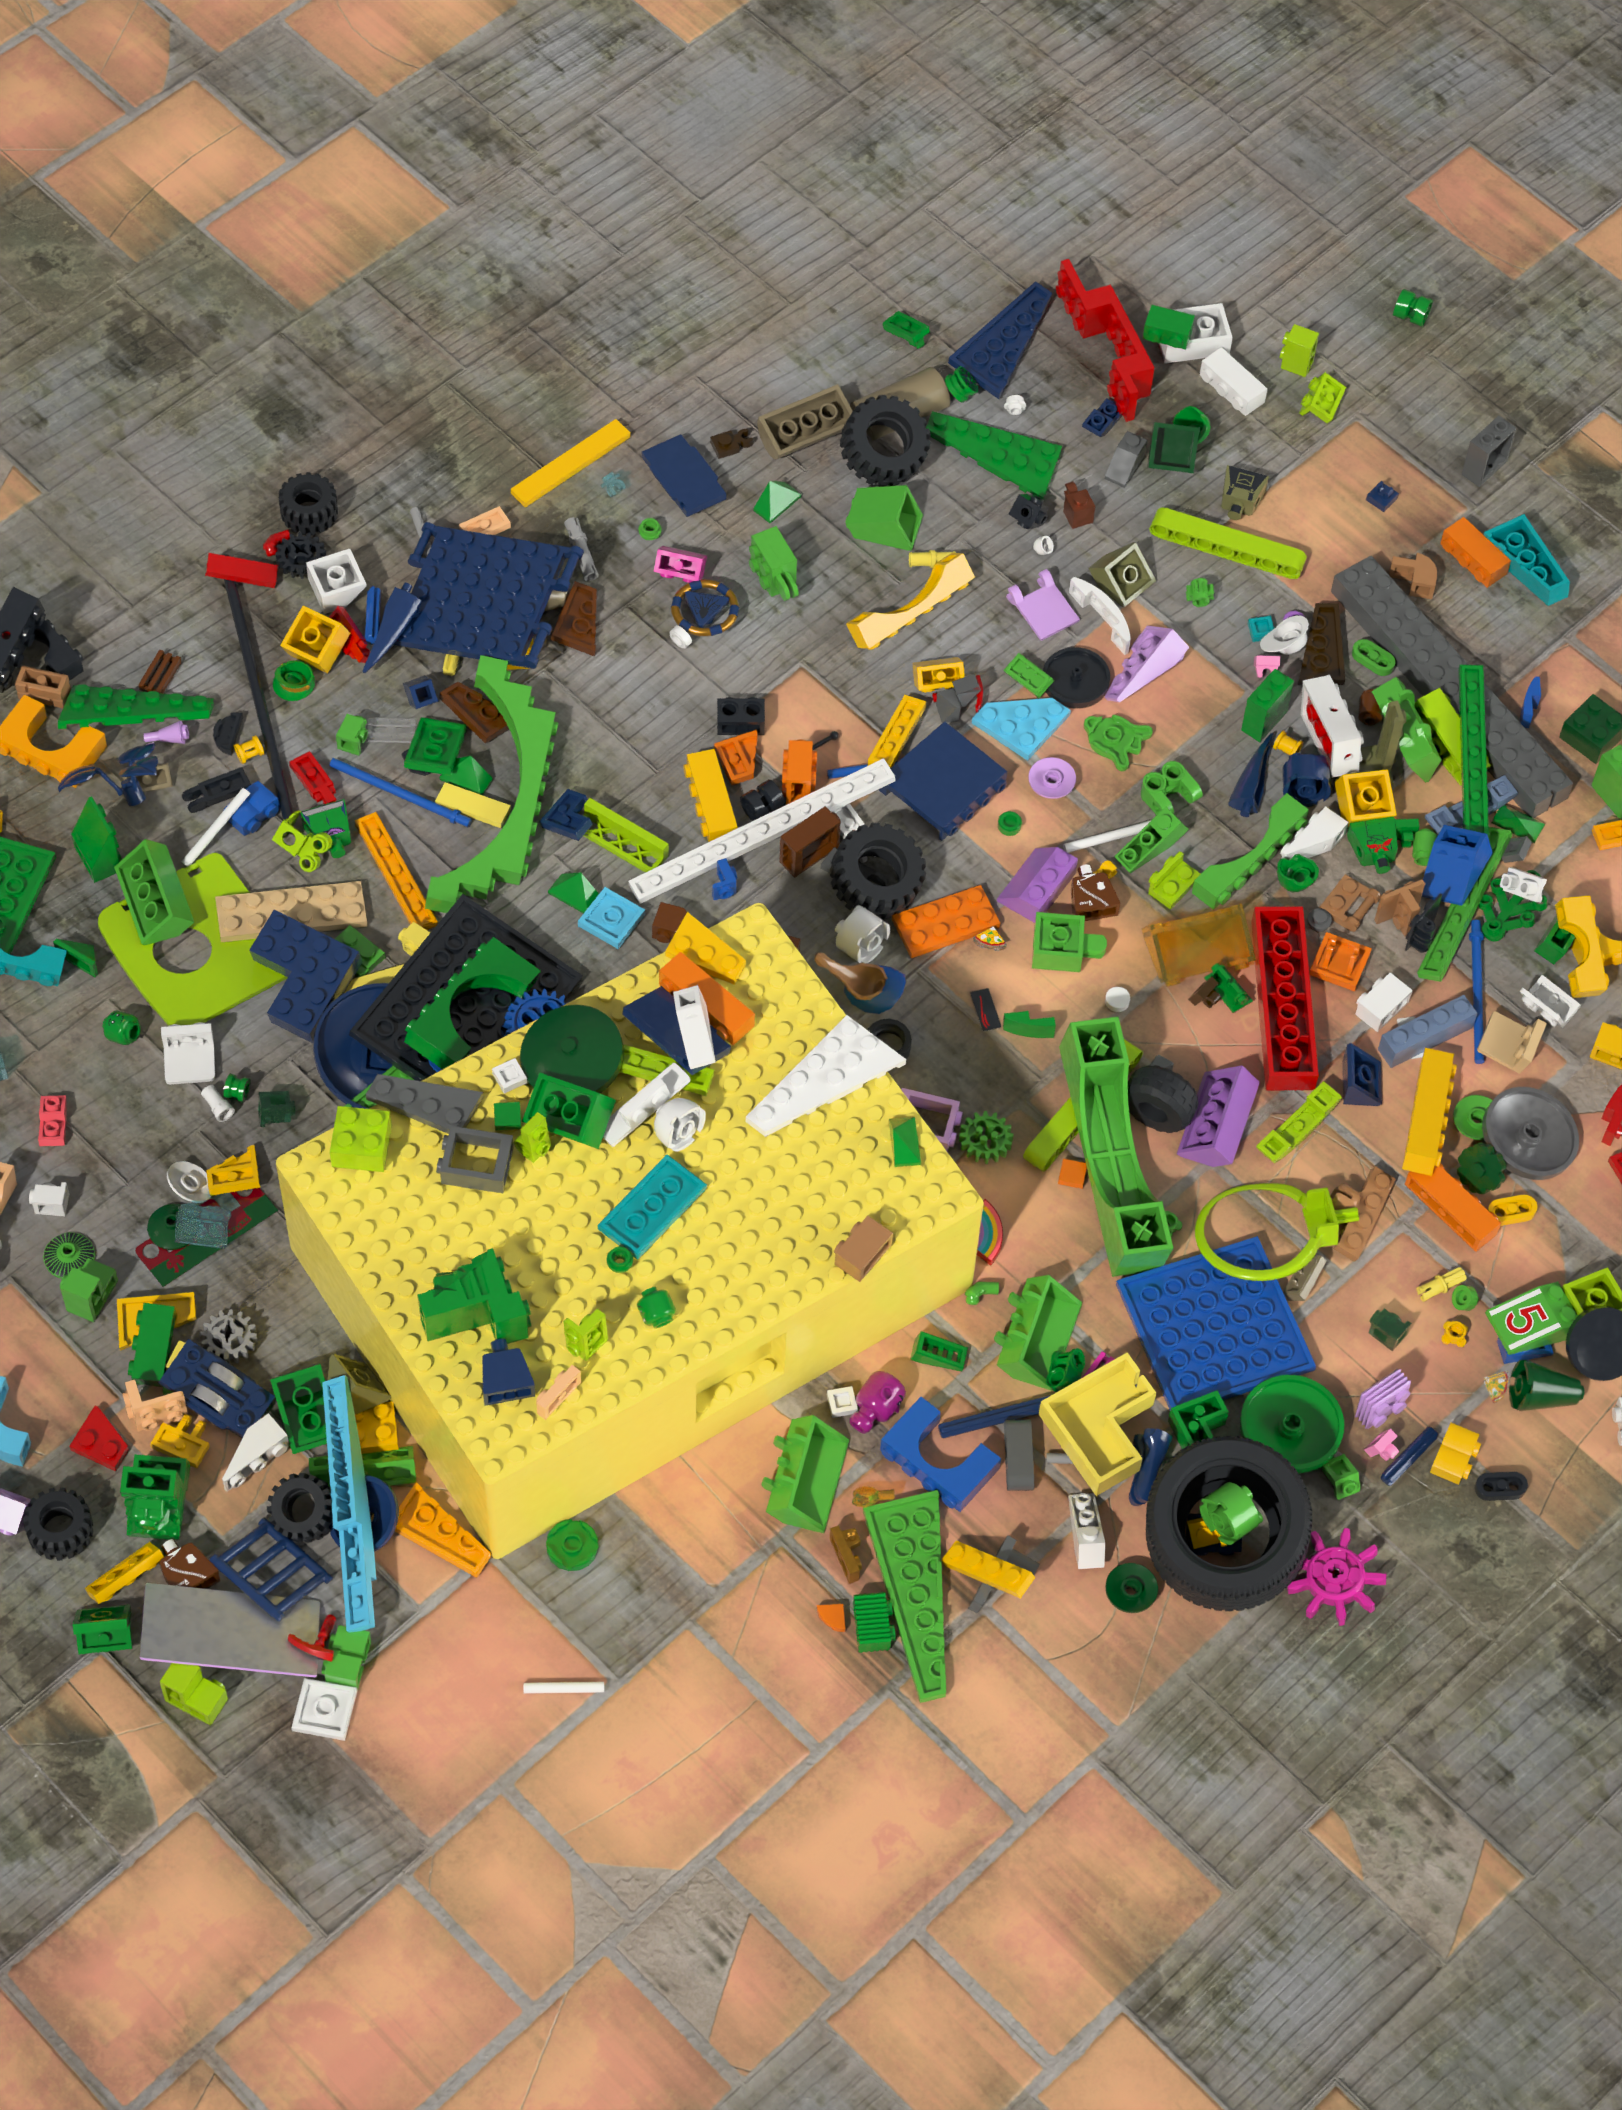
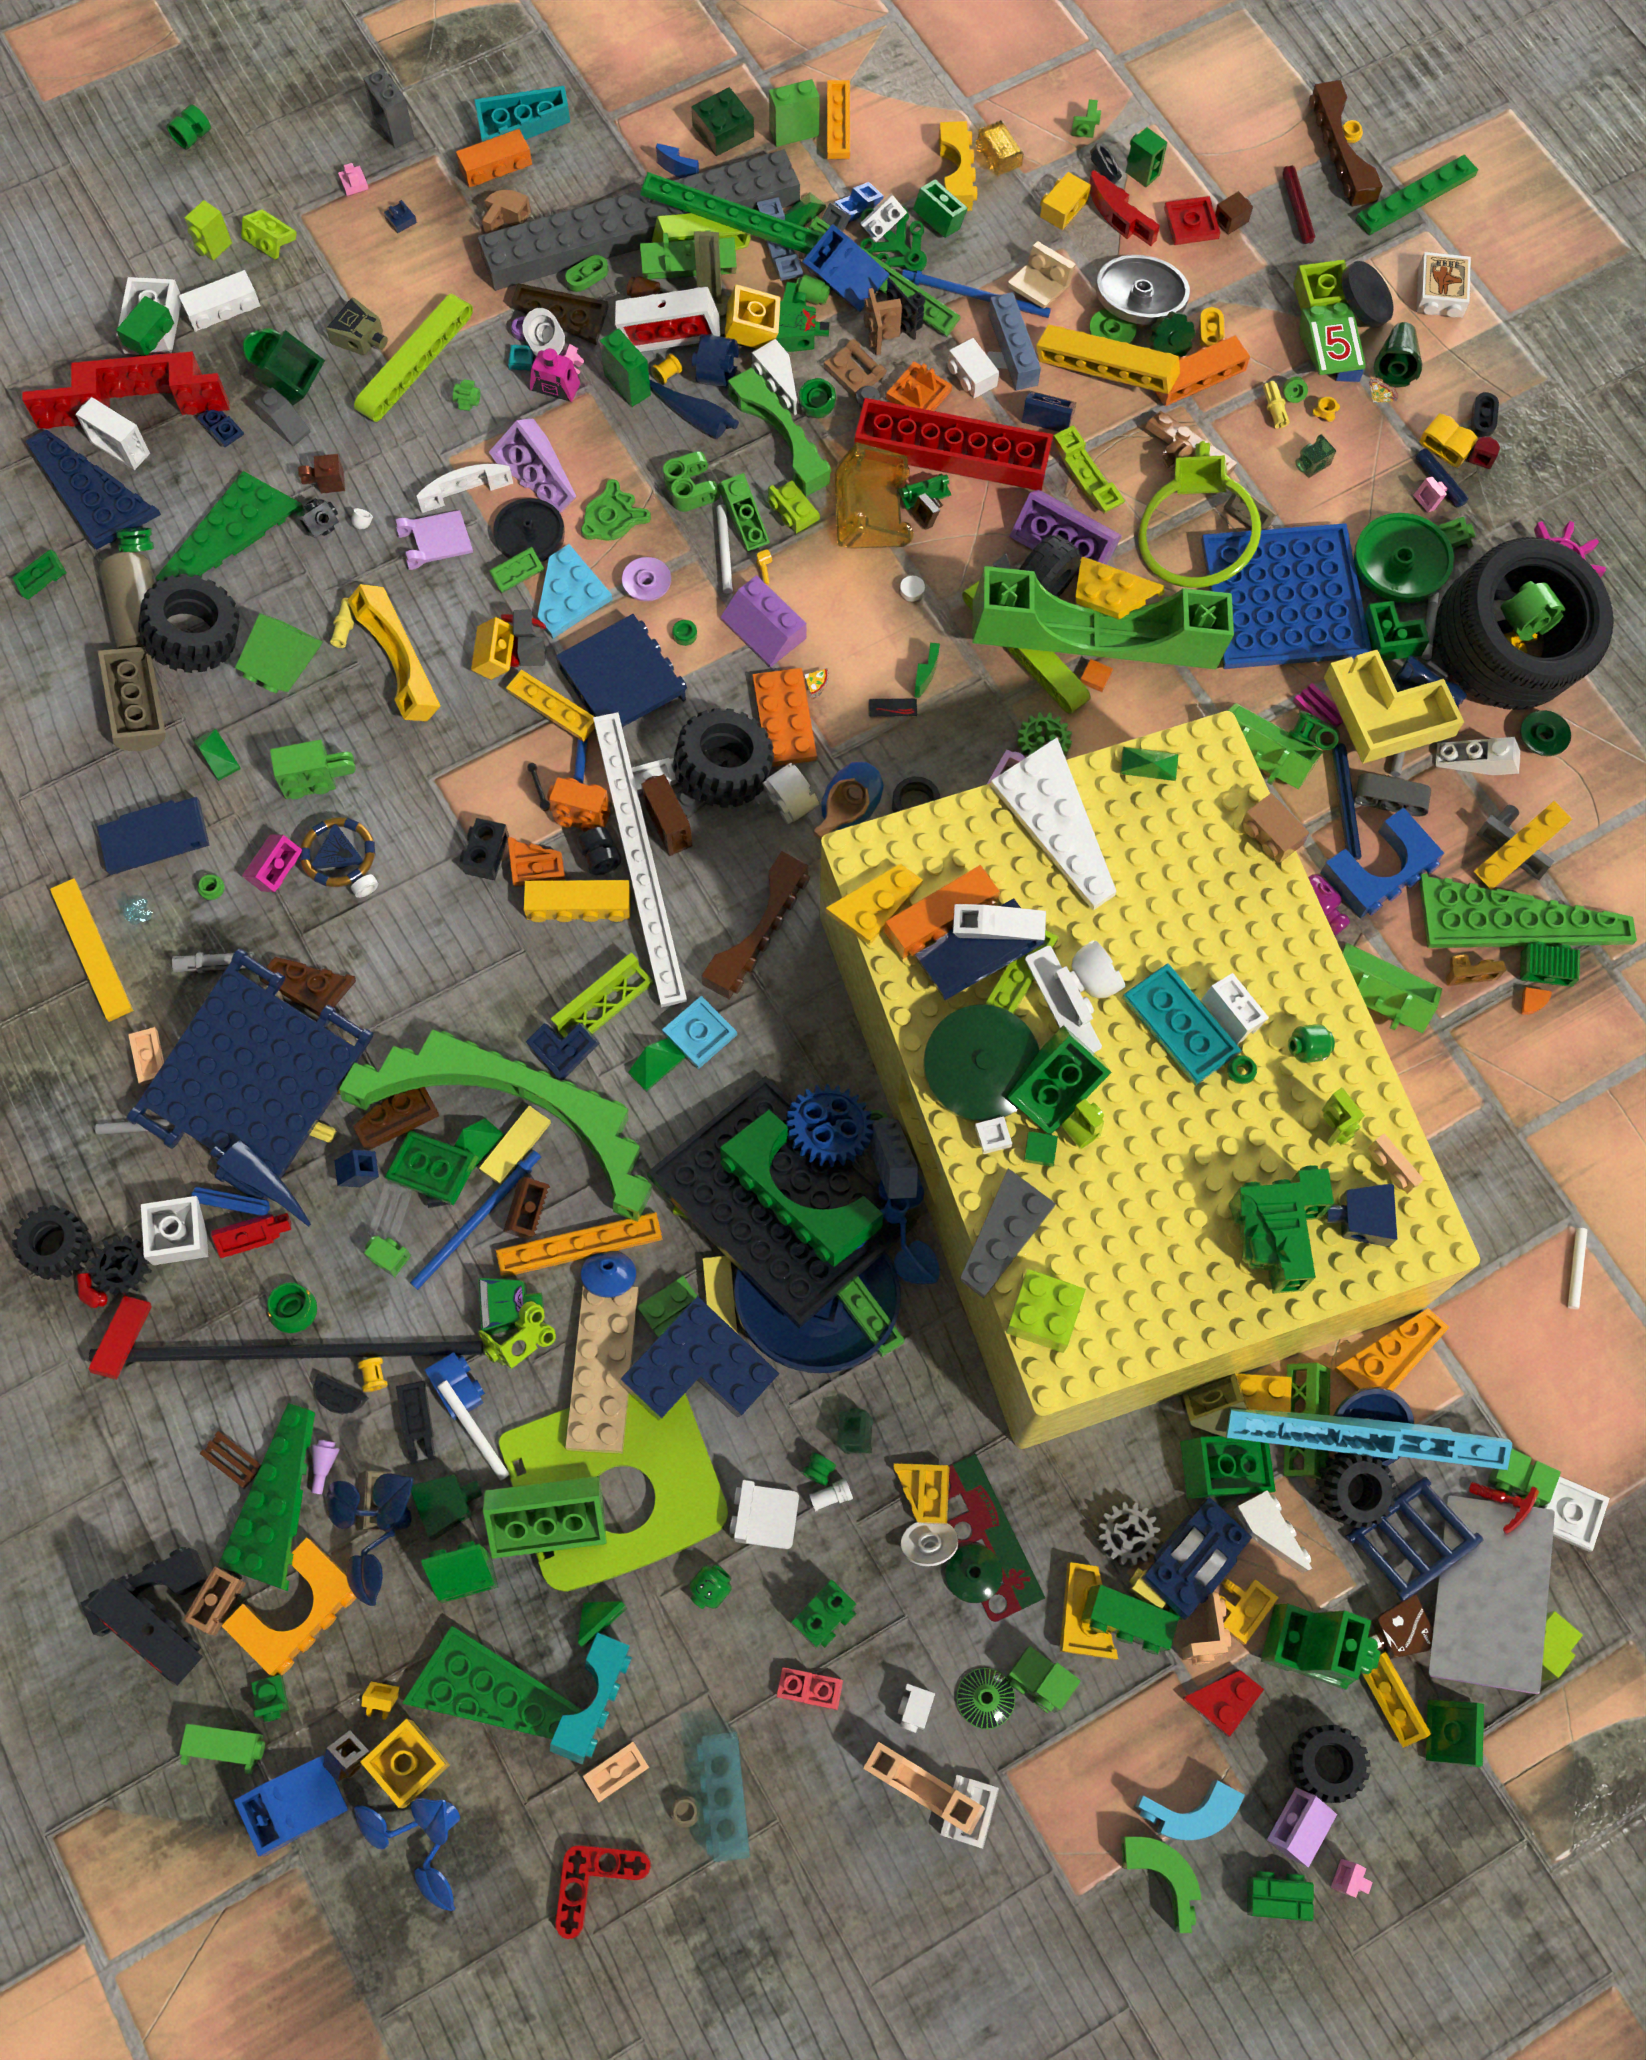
camera: 75 degrees left, 10 degrees up
clear light blue bracket [175,1203,231,1249] -> none
yellow brick [280,606,350,674] -> none
red hinge [289,751,336,805] -> none
light yellow brick [398,922,430,956] -> none
dark grey window [436,1126,514,1194] -> none
dark brown plate [710,429,753,459] -> none
blue bracket [712,858,737,900] -> none
clear yellow rock [852,1486,895,1508] -> none
white plate [1004,395,1026,415] -> none
bright green brick [1032,912,1107,972] -> none
reddish brown torso [1071,865,1121,921] -> none
olive slope [1088,542,1156,607] -> none
lavender brick [1355,1369,1411,1429] -> none
white bracket [1519,975,1581,1028] -> none
yellow arch [1555,896,1609,998] -> none
none -> white window [76,397,150,470]
none -> bright pink tile [338,163,369,196]
none -> dark green torso [411,1475,483,1540]
none -> reddish brown brick [503,1177,550,1239]
none -> dark pink torso [530,348,580,402]
none -> blue dish [581,1251,636,1298]
none -> green brick [791,1579,857,1649]
none -> blue slope [834,182,884,223]
none -> yellow wing [1076,556,1165,619]
none -> white hinge [1201,973,1269,1044]
none -> dark red brick [1468,437,1500,469]

